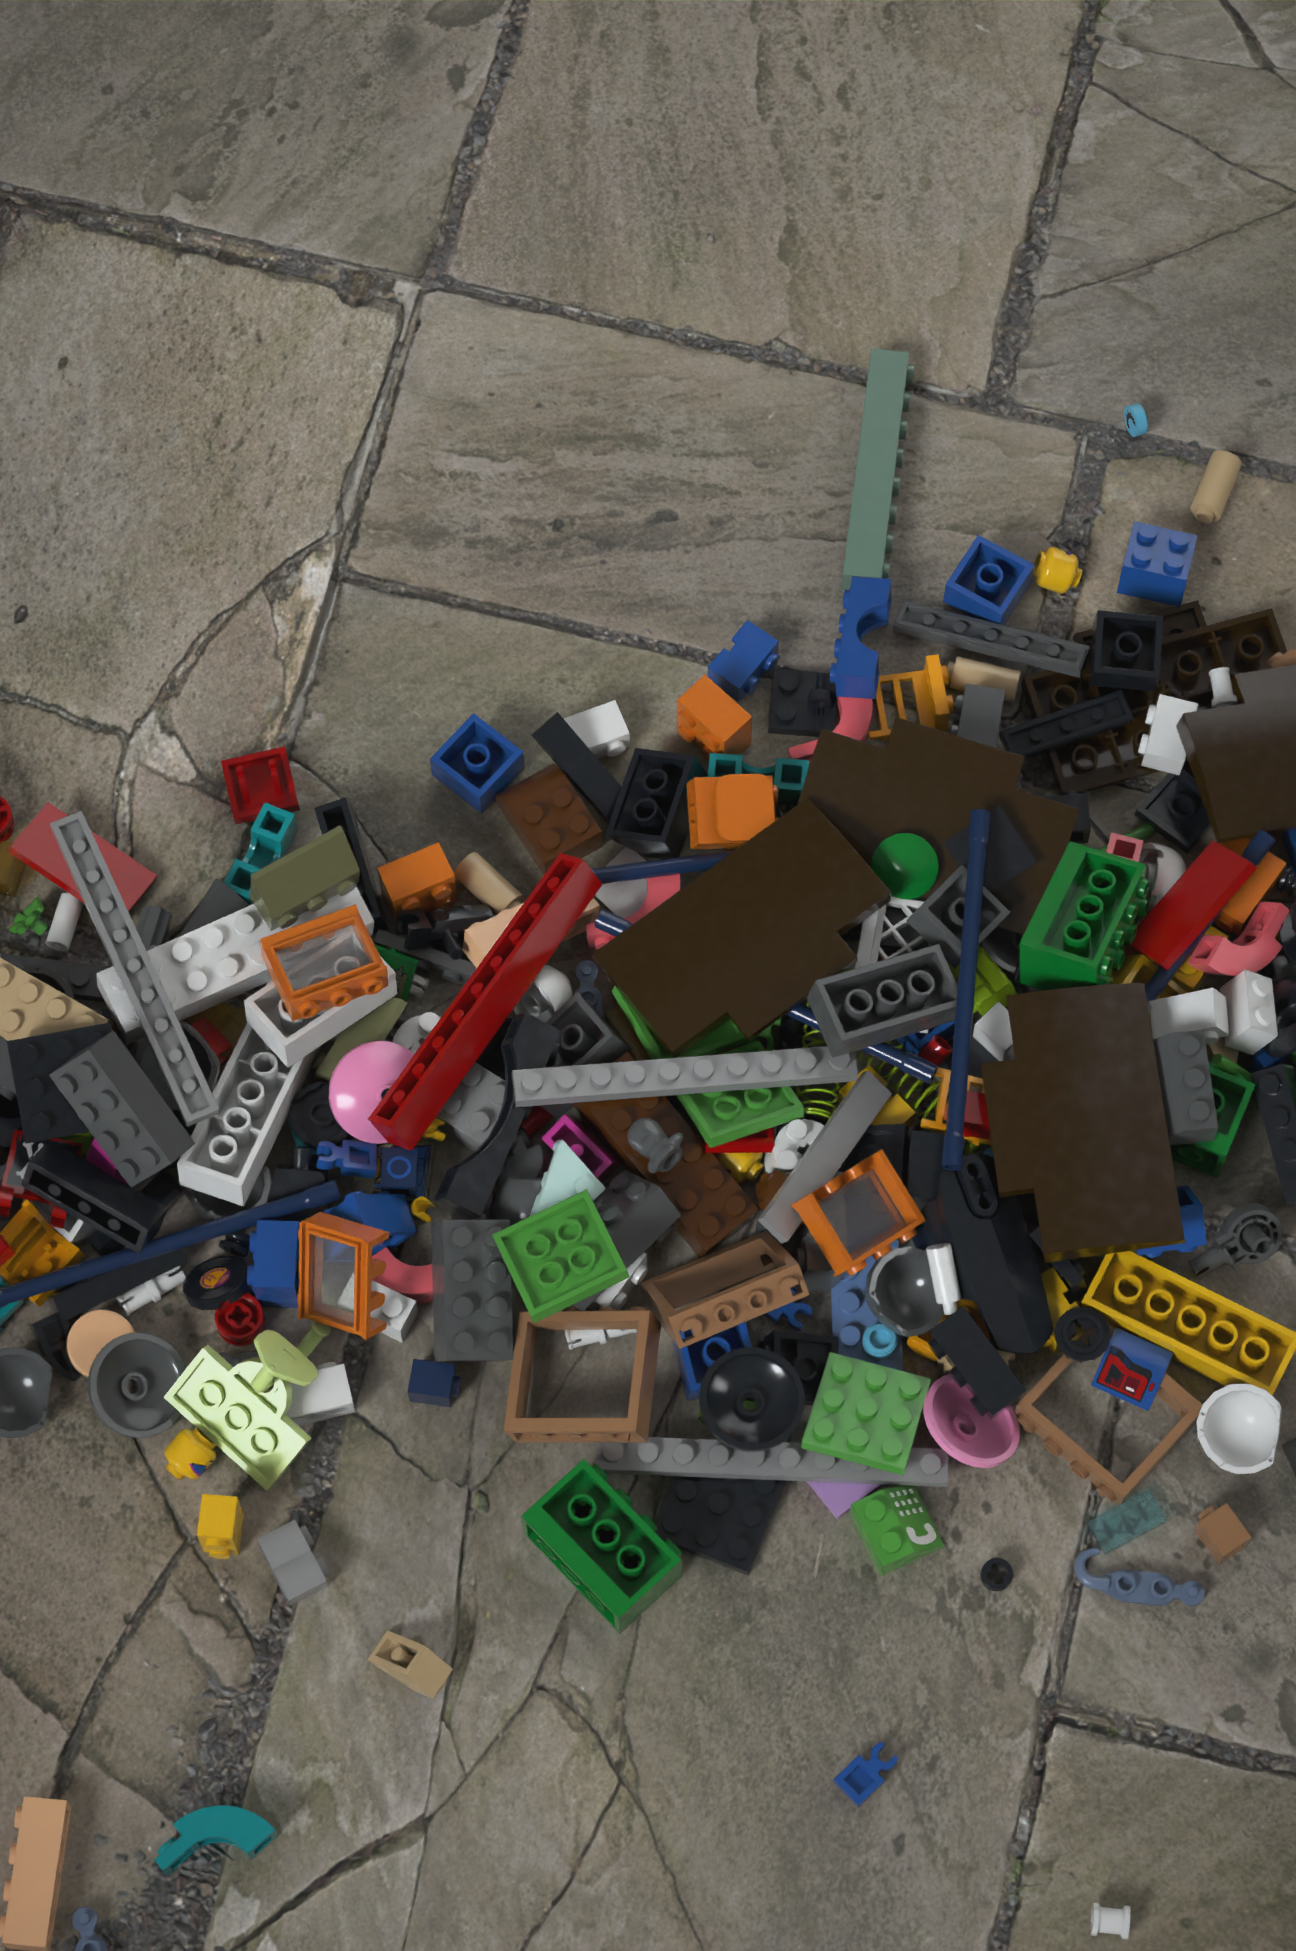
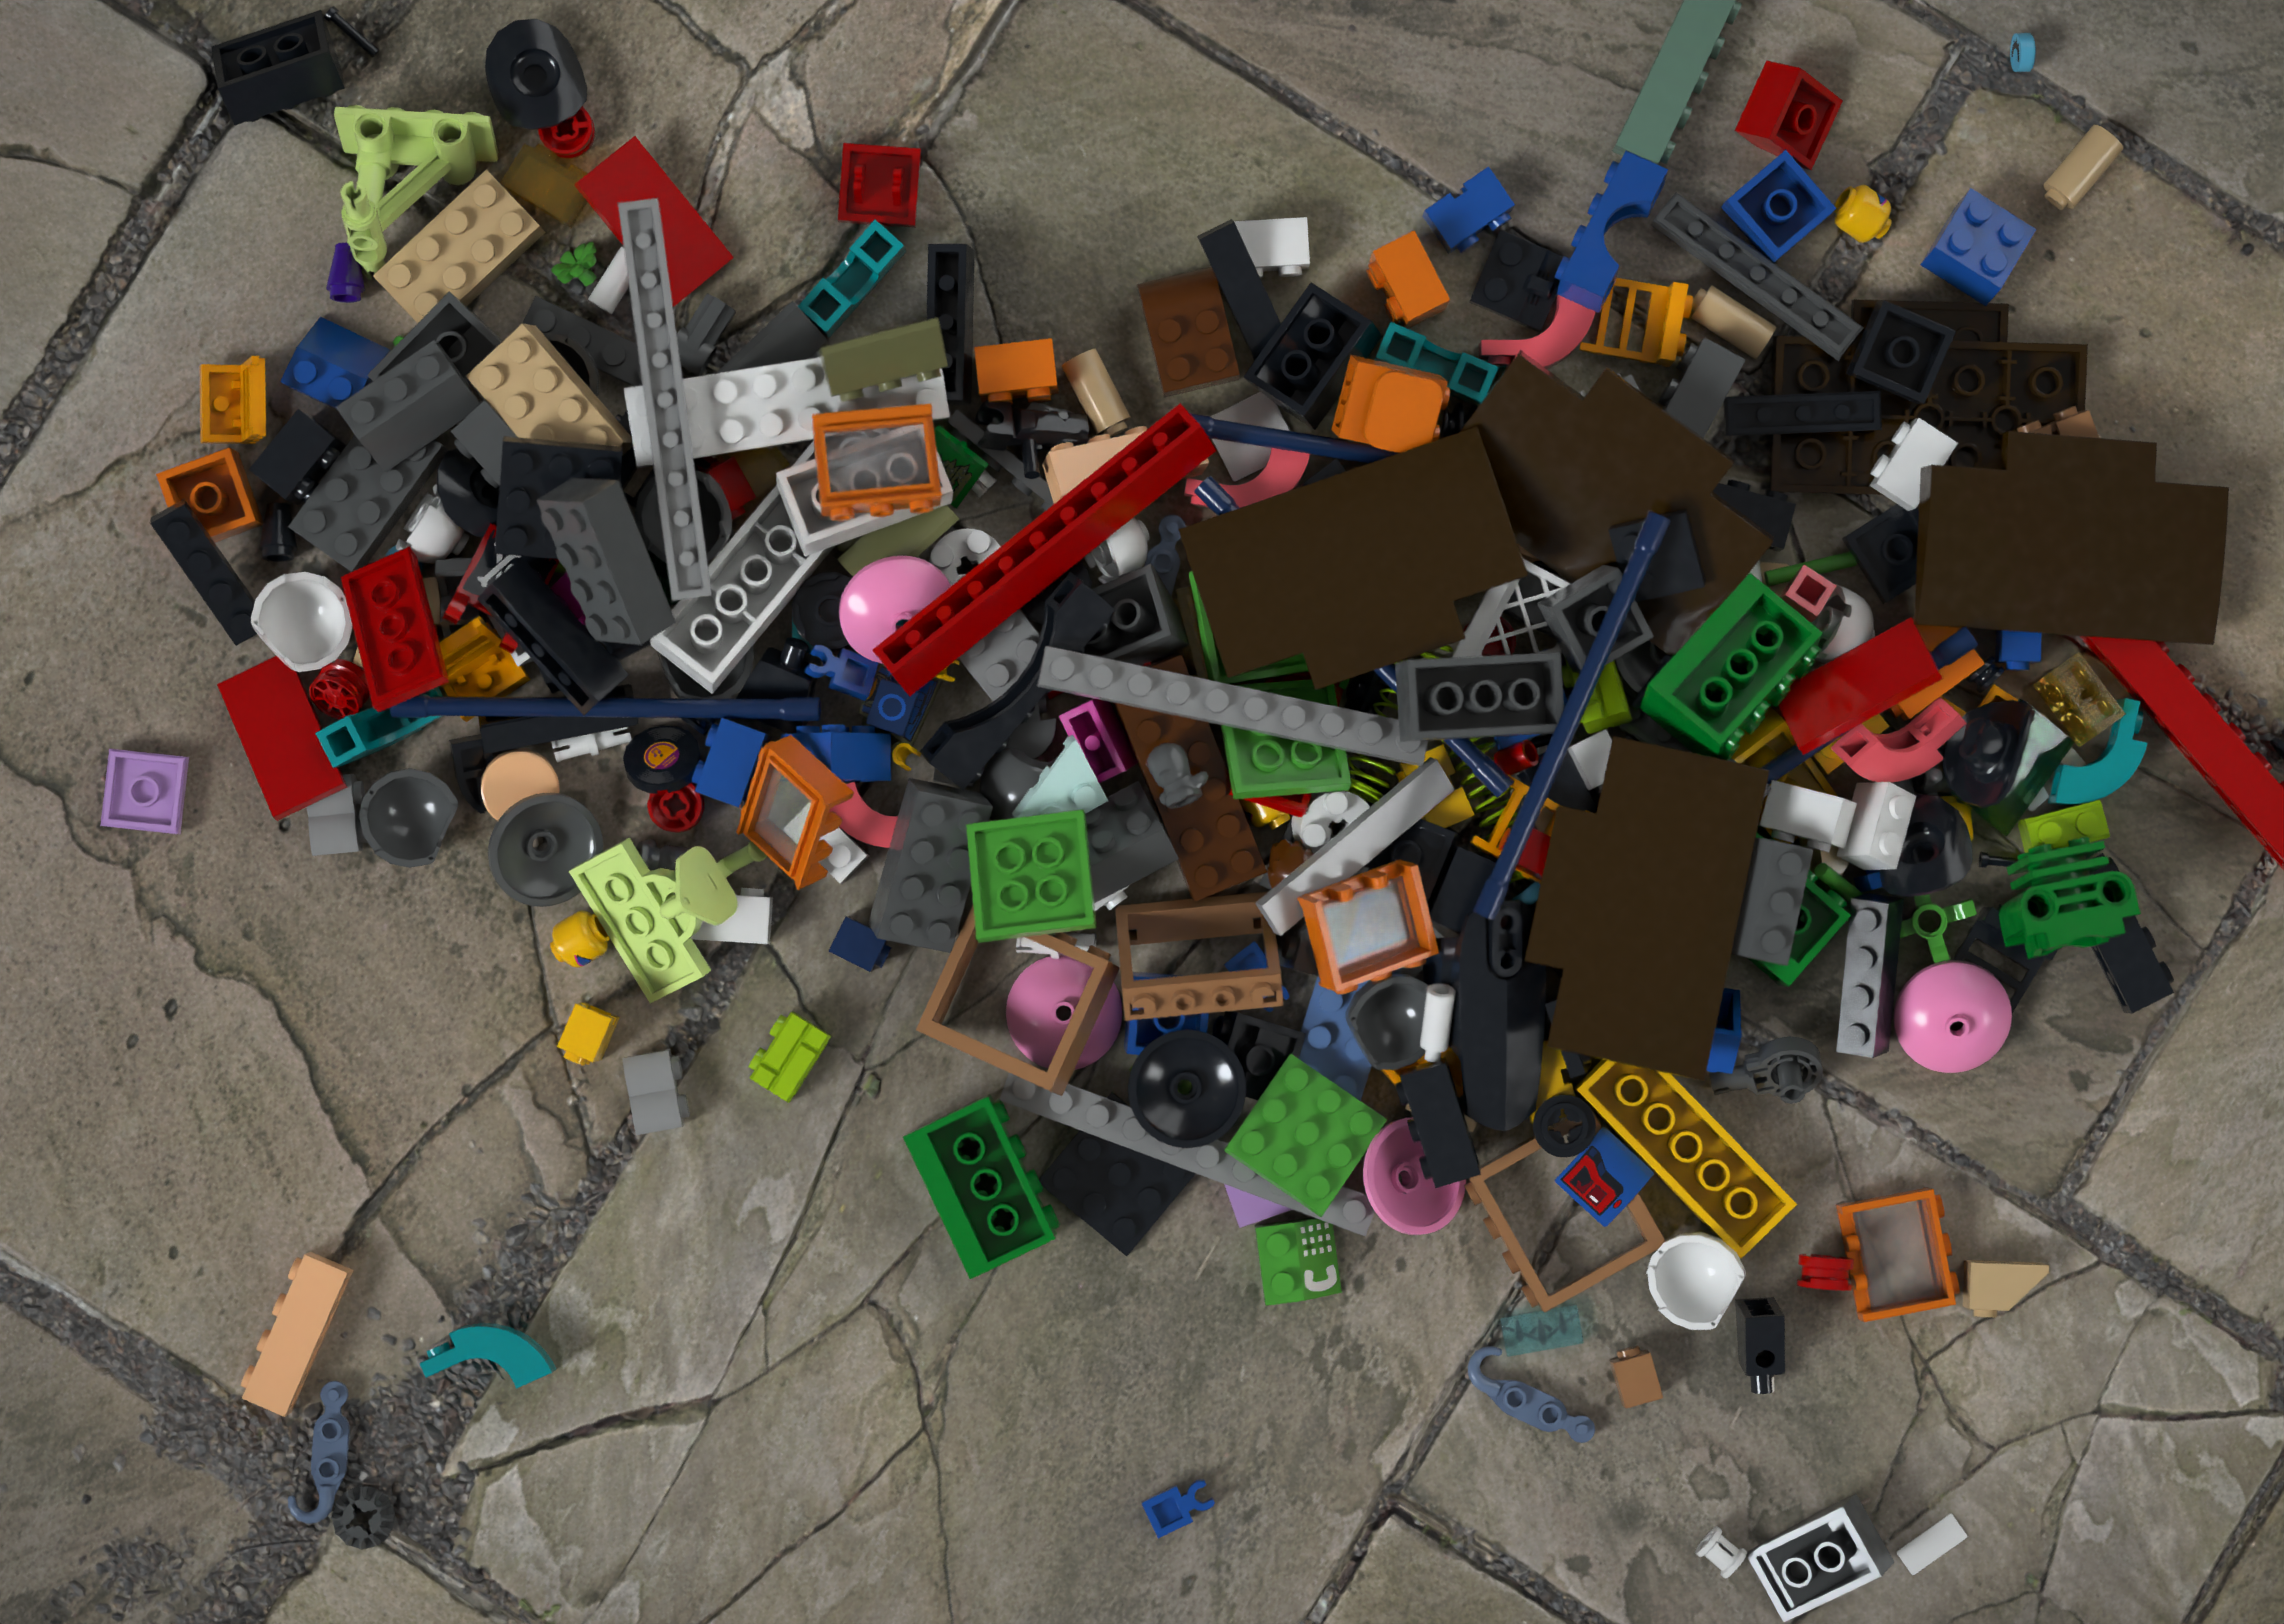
camera: 15 degrees right, 20 degrees up
tan slope [368,1630,453,1699] -> none
blue brick [430,713,525,814] -> none
medium azure tile [862,1322,898,1359] -> none
green dish [871,833,939,900] -> none
black bush [980,1558,1013,1592] -> none
white pin [1208,667,1238,708] -> none
none -> lime brick [748,1011,832,1103]
none -> bright pink dish [1006,955,1122,1070]
none -> red slope [1735,60,1843,170]

